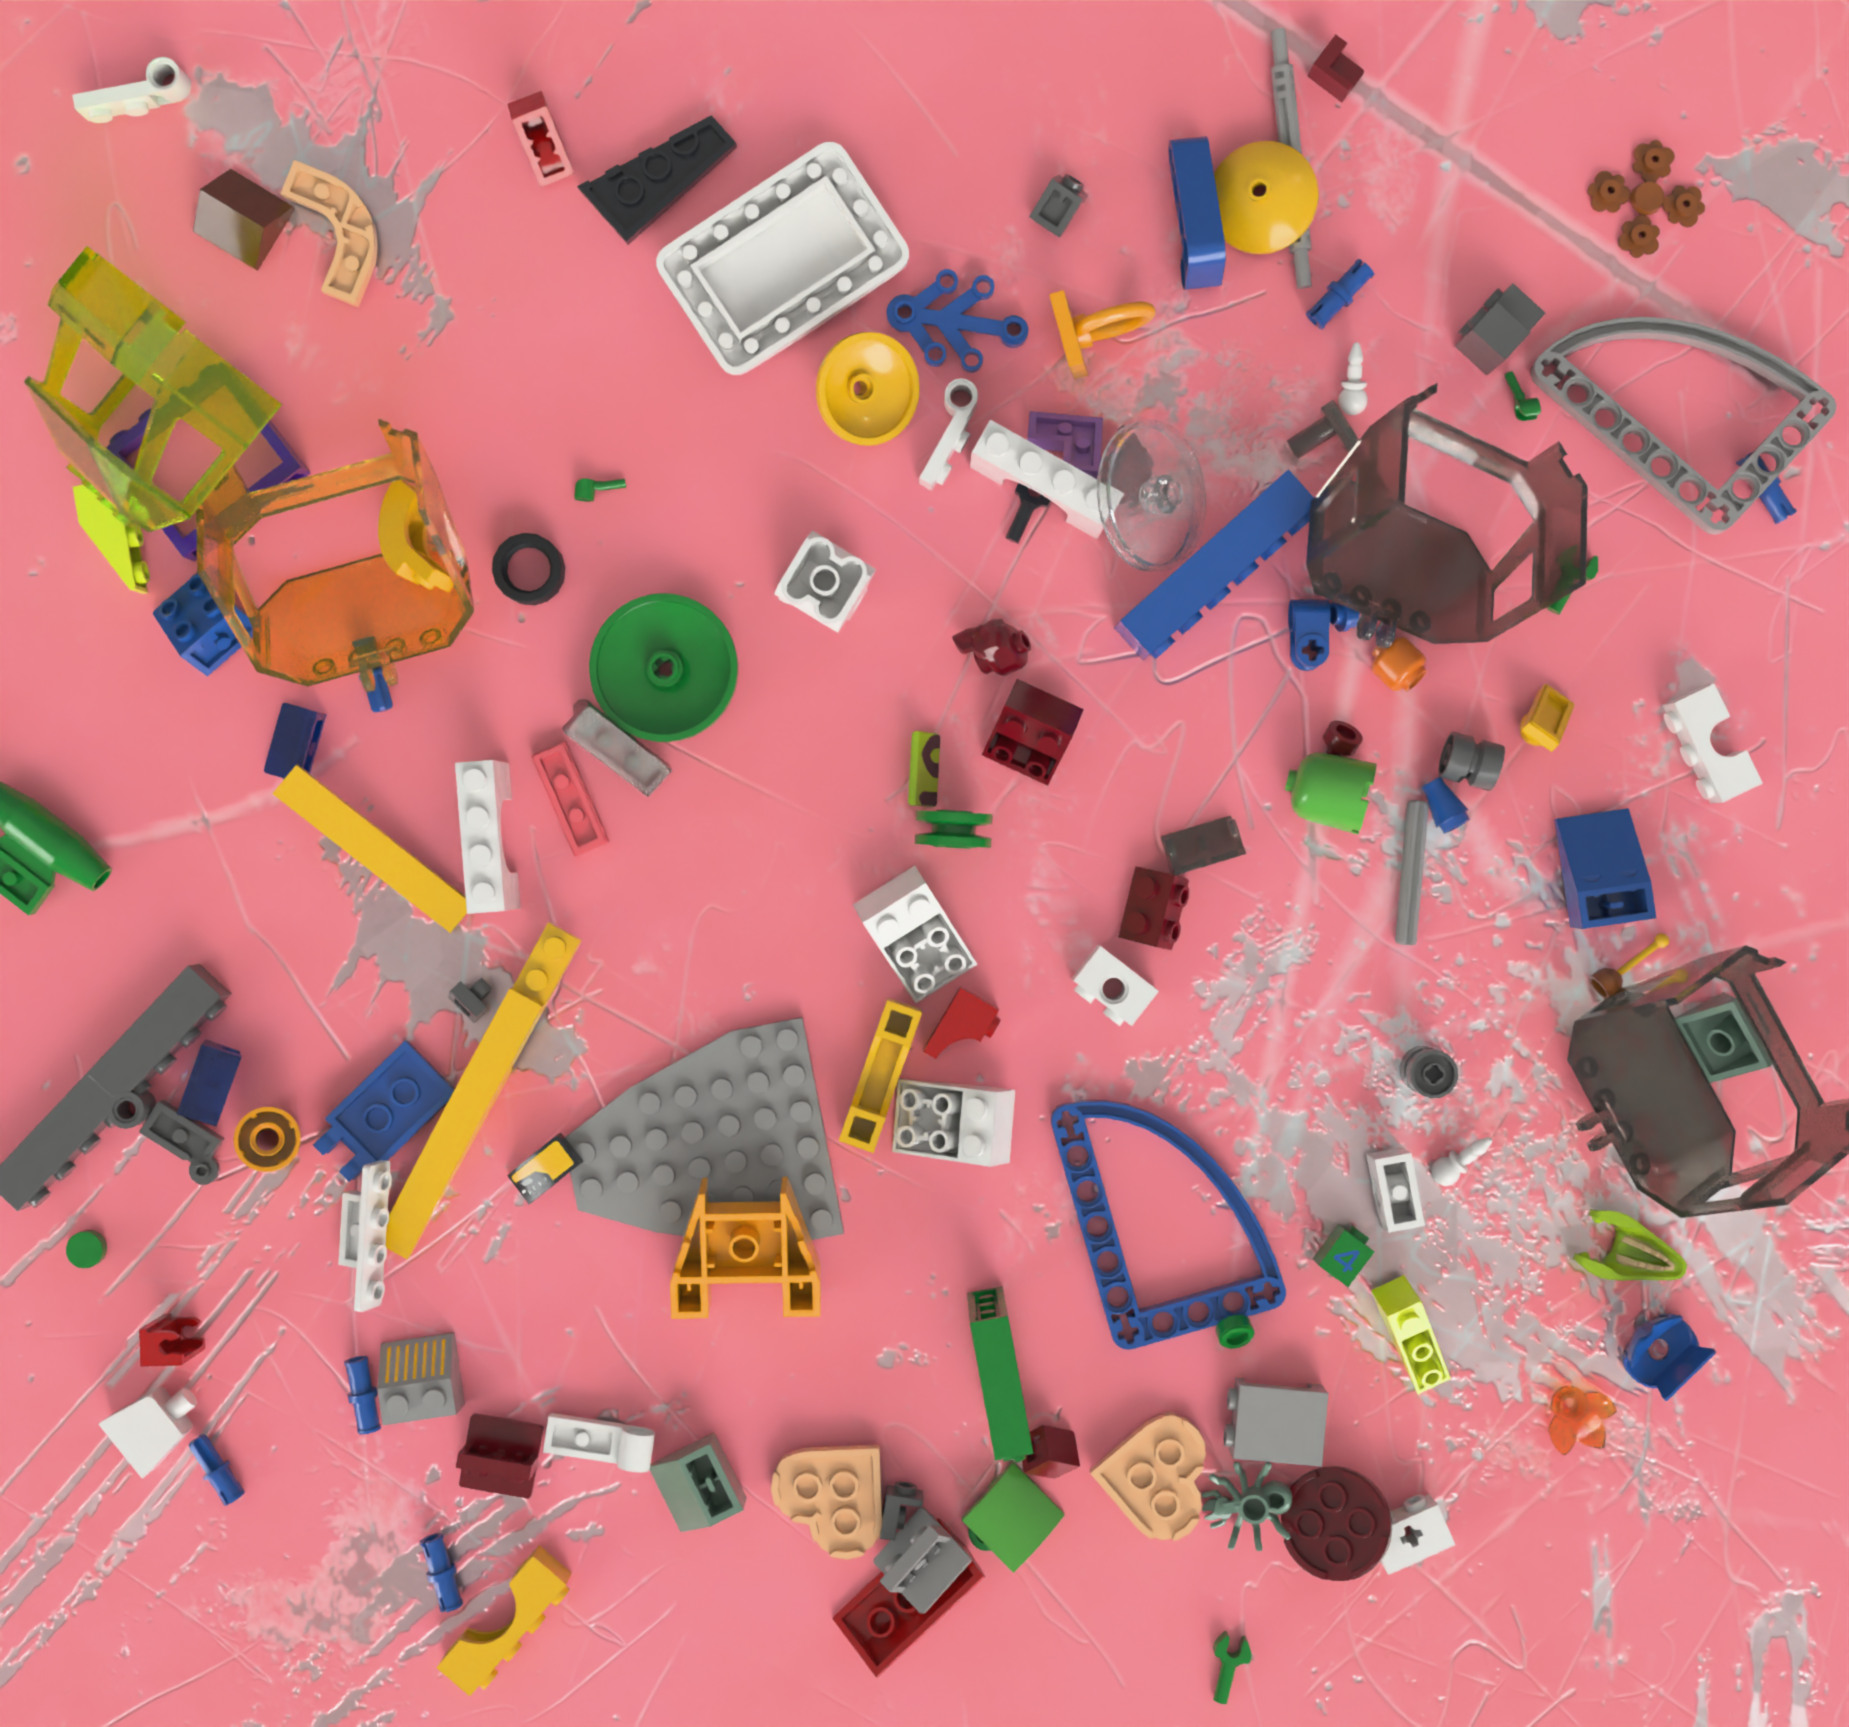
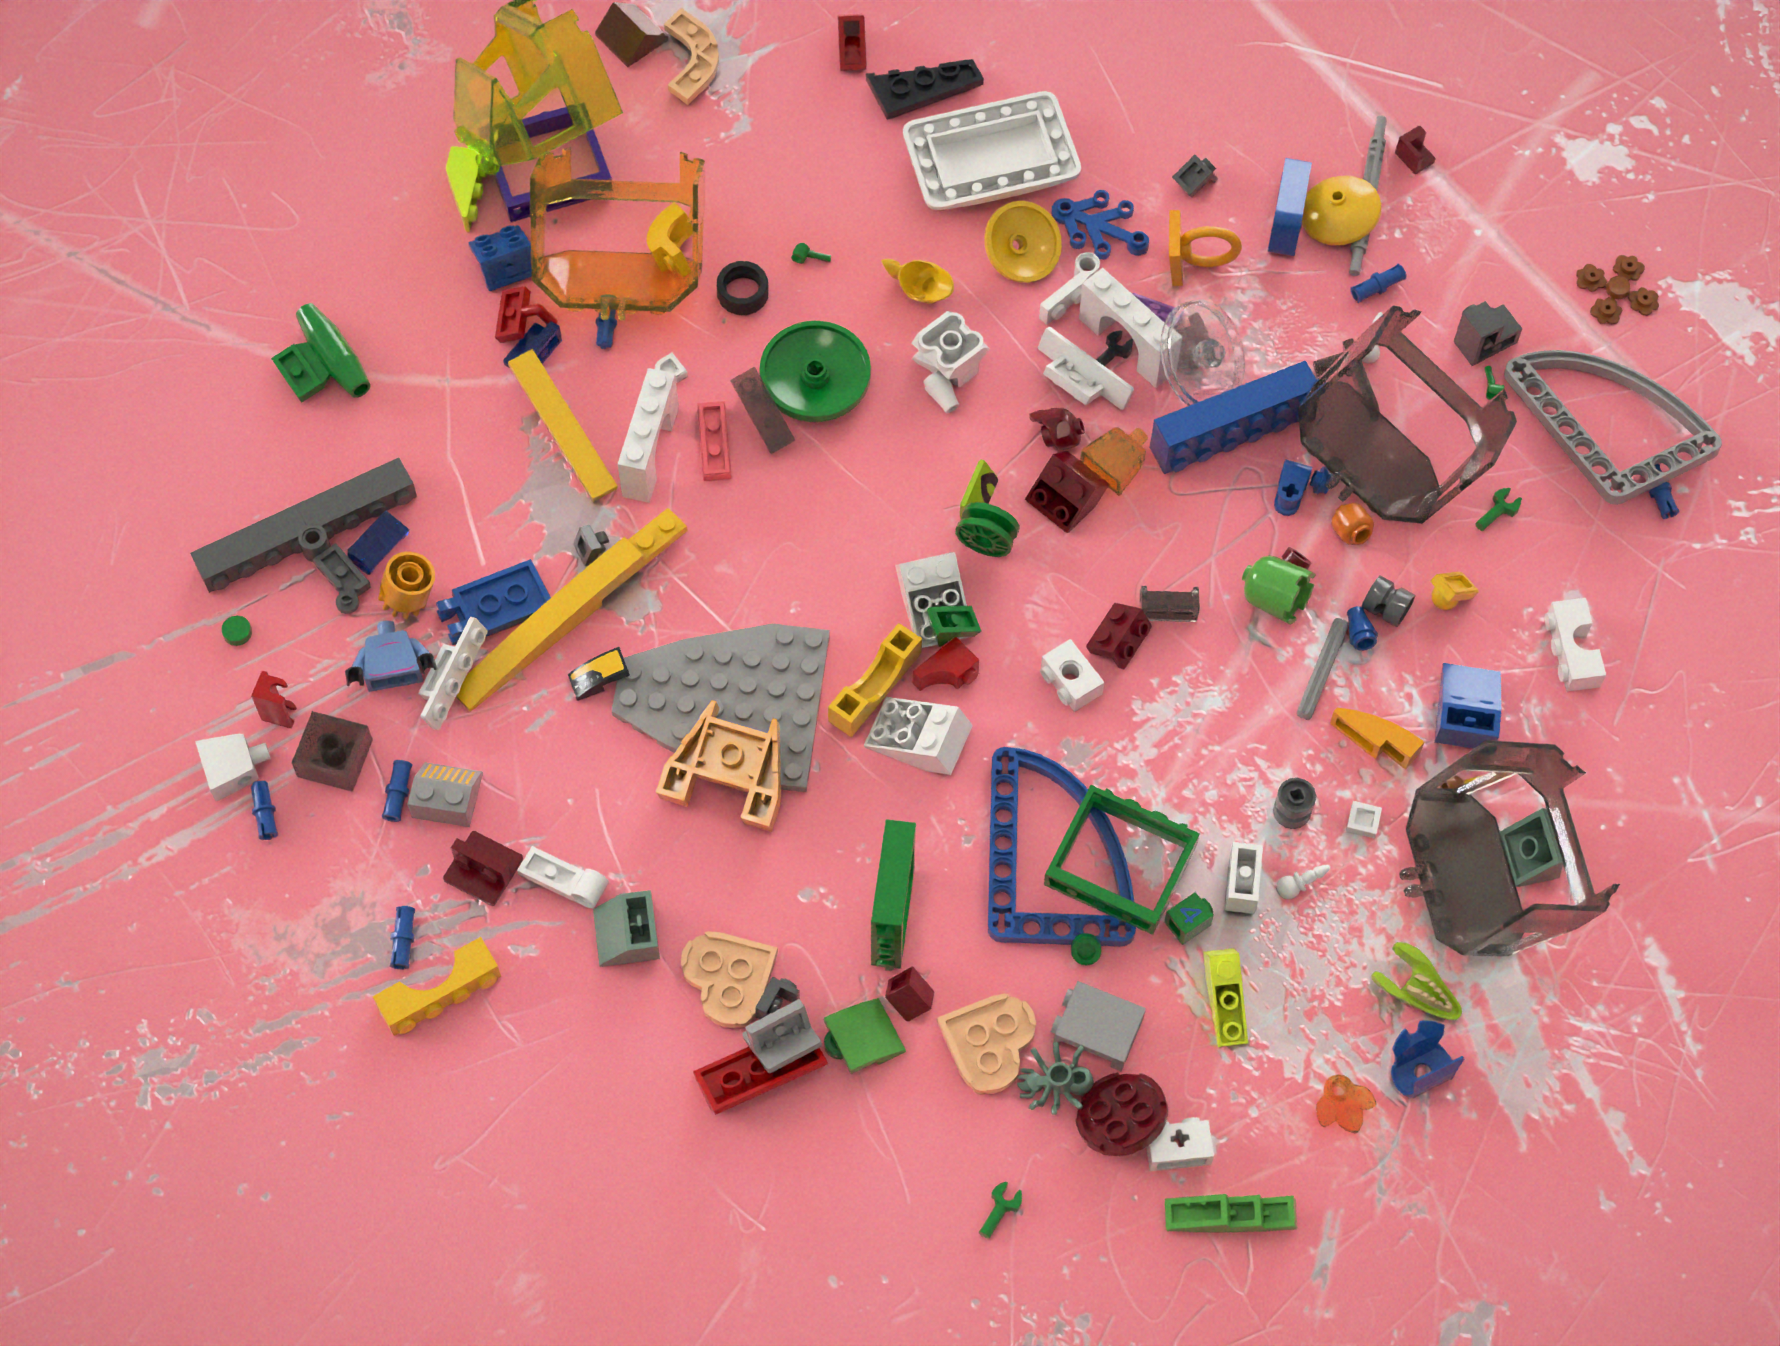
camera: 15 degrees right, 25 degrees down
none -> clear smoke brick [292,711,373,792]
none -> medium blue torso [345,620,437,692]
none -> red plate [495,286,558,343]
none -> white tile [654,352,688,383]
none -> yellow hair [881,259,954,304]
none -> white cone [923,371,960,413]
none -> green slope [927,606,981,647]
none -> white bracket [1038,327,1134,410]
none -> green window [1044,785,1200,935]
none -> clear yellow torso [1080,427,1148,496]
none -> bright green slope [1165,1194,1297,1232]
none -> light orange slope [1330,707,1425,770]
none -> white tile [1346,801,1382,839]

